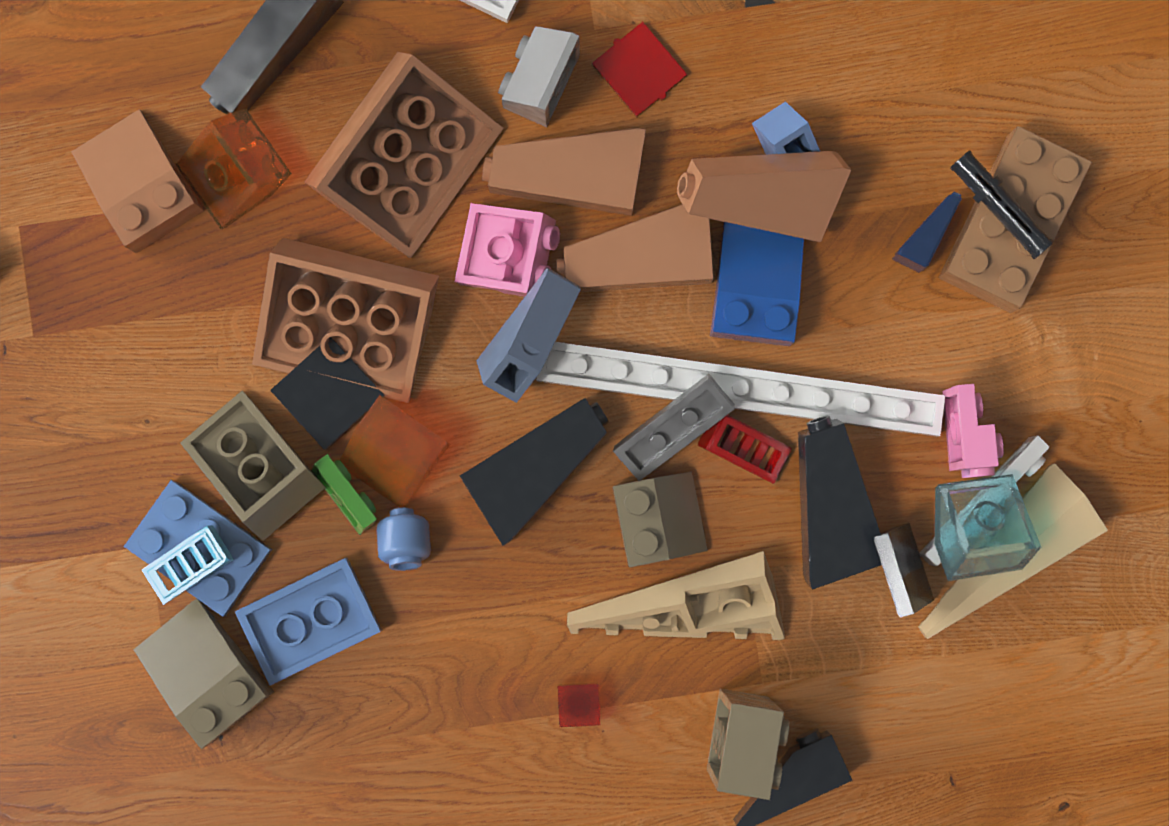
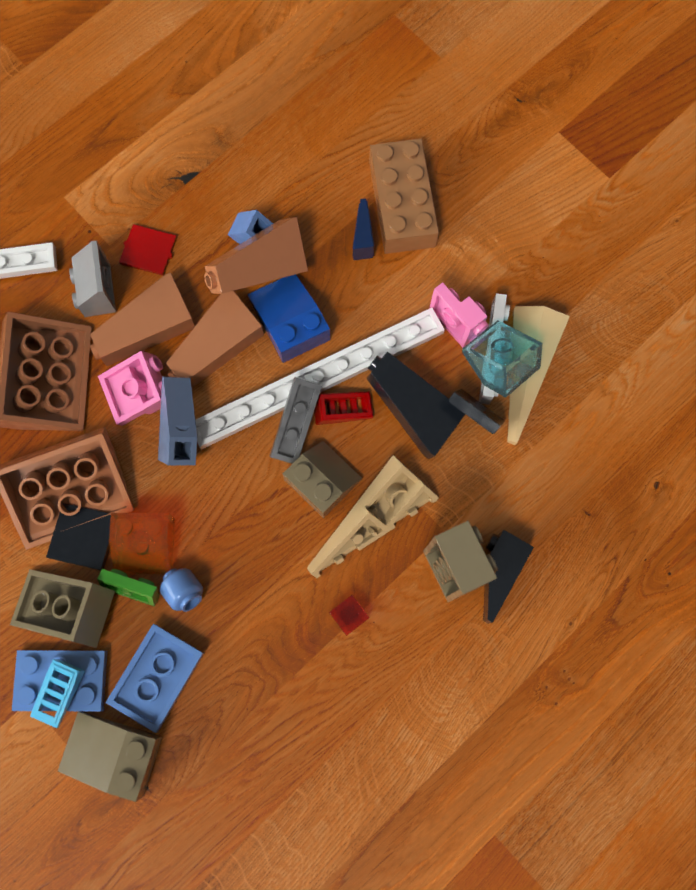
camera: 40 degrees left, 10 degrees down
black slope [460,398,609,546] -> none
black pin [950,150,1054,259] -> none

